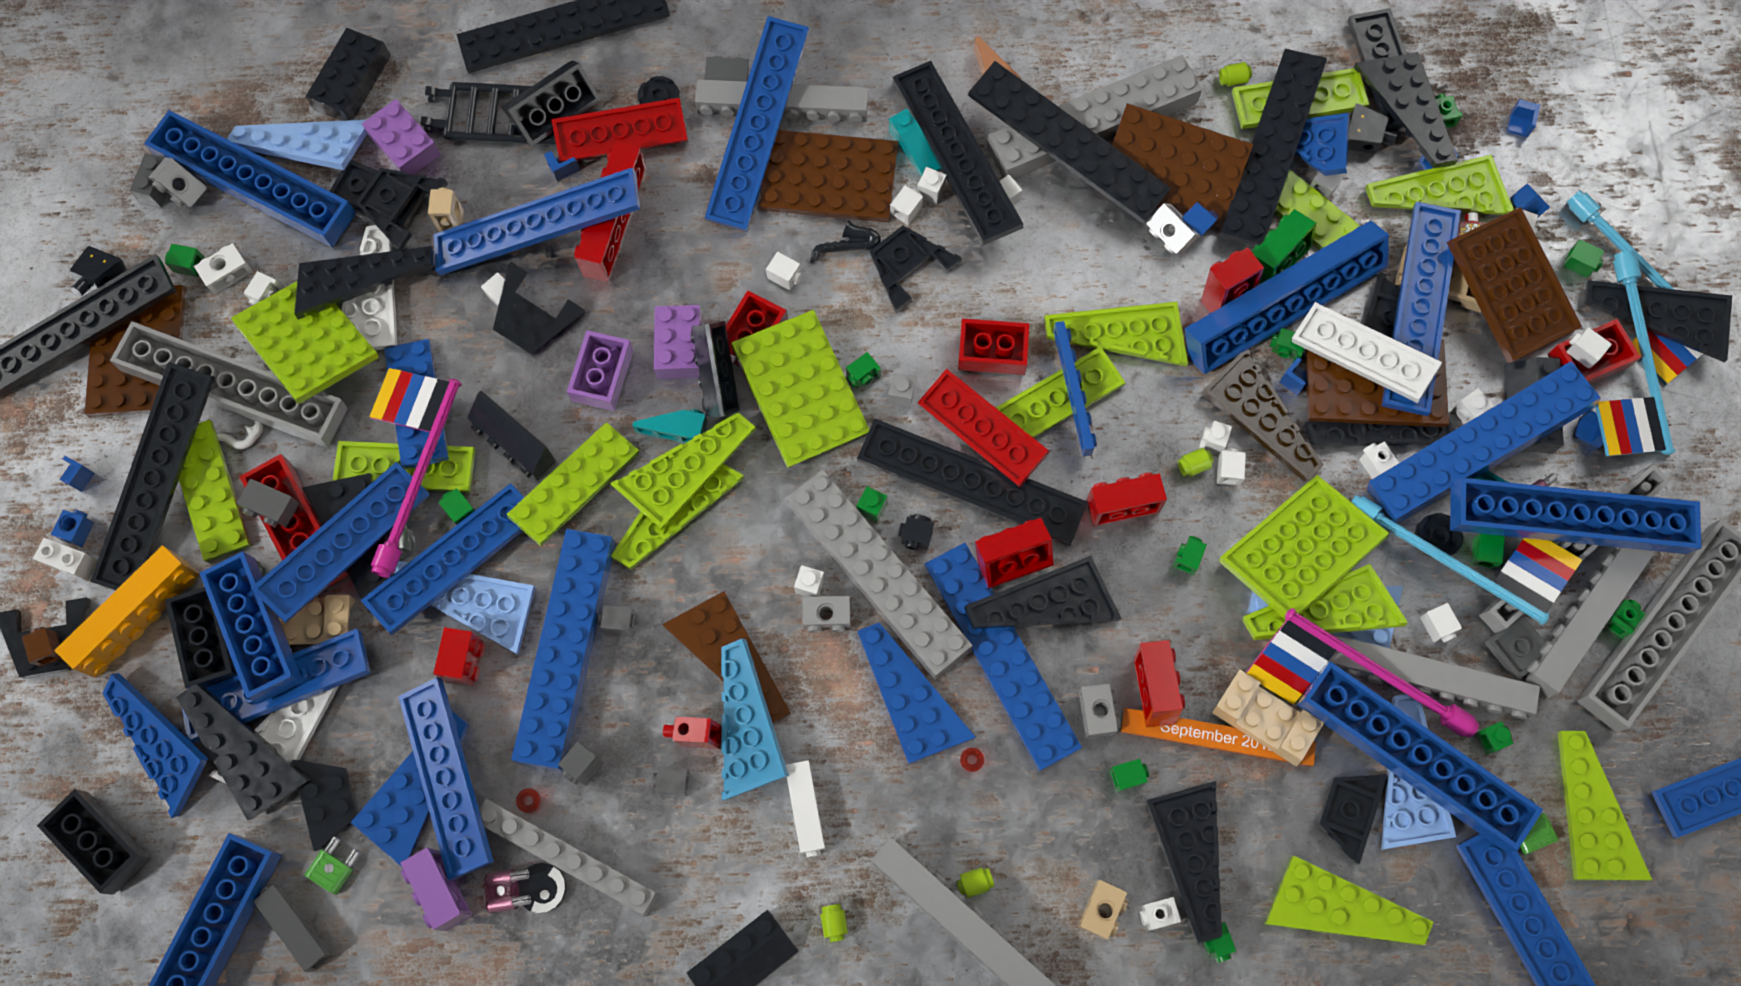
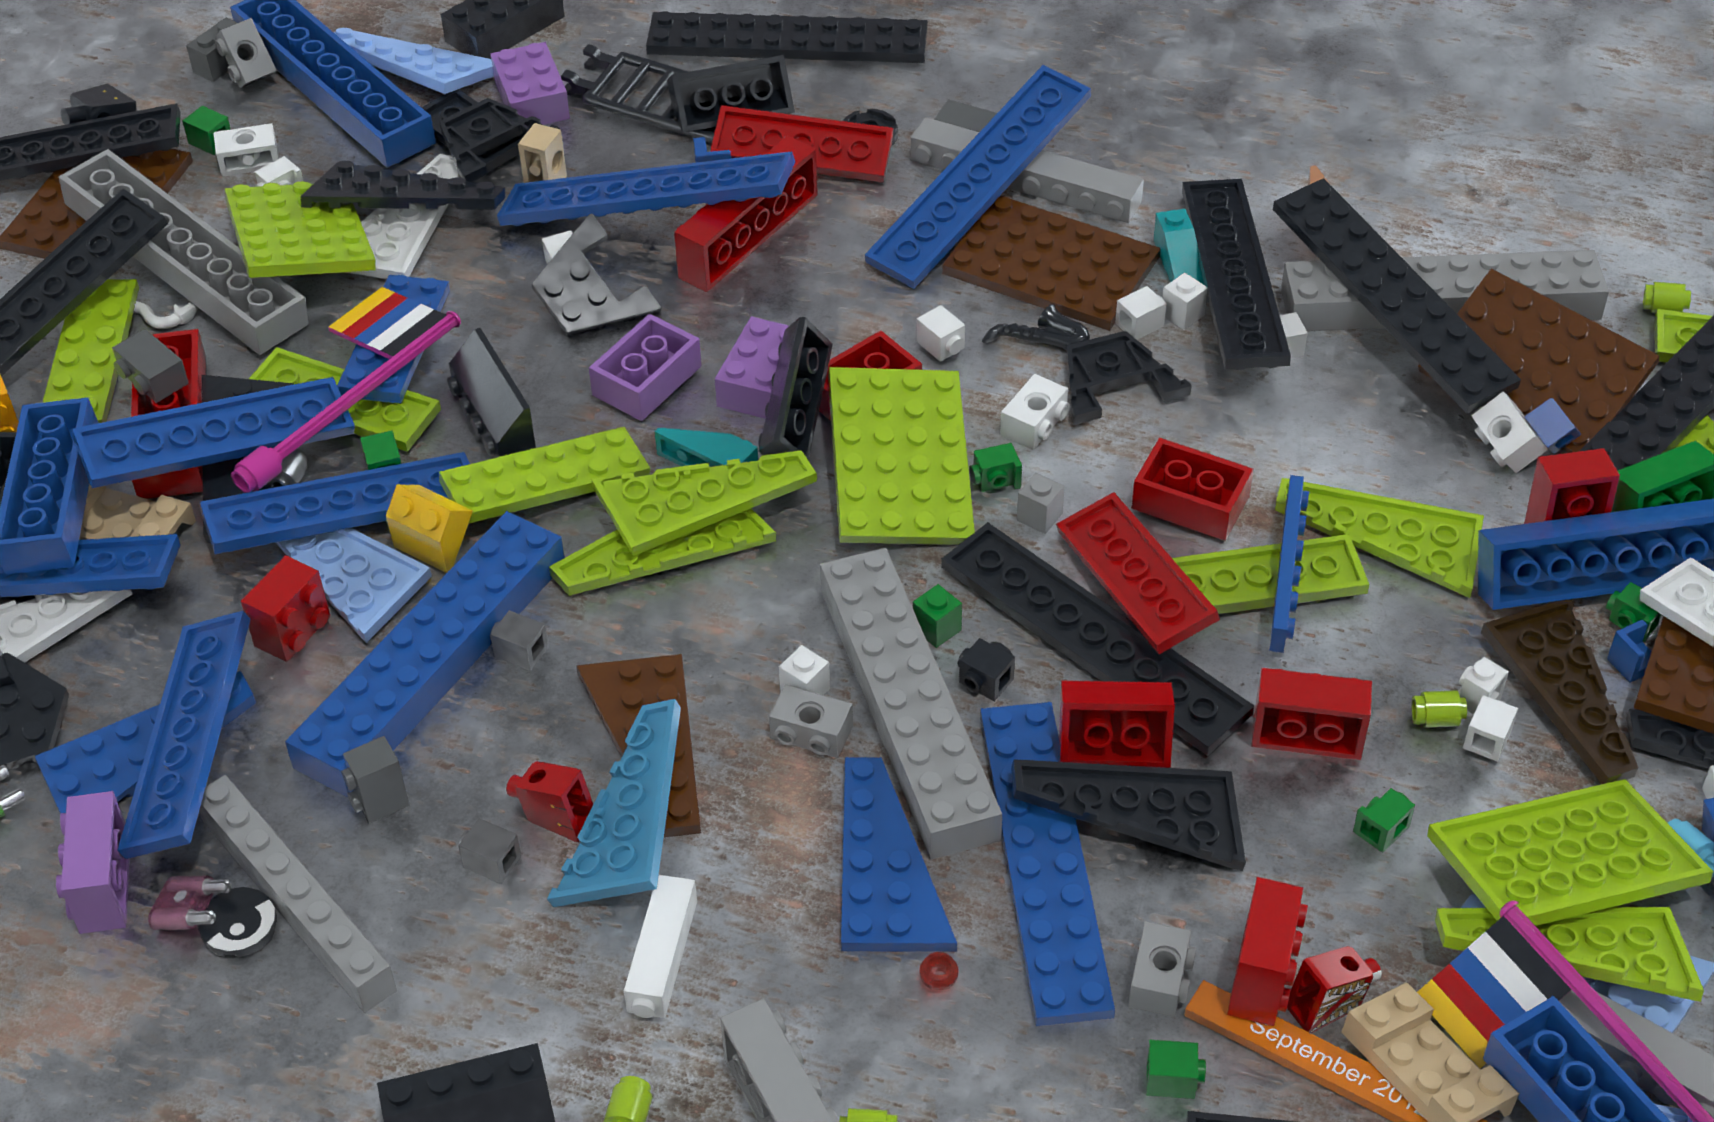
camera: 20 degrees right, 25 degrees down
clear red plate [516,788,541,813] -> none
none -> yellow slope [386,484,473,573]
none -> white brick [1000,374,1070,450]
none -> red torso [1287,946,1382,1033]

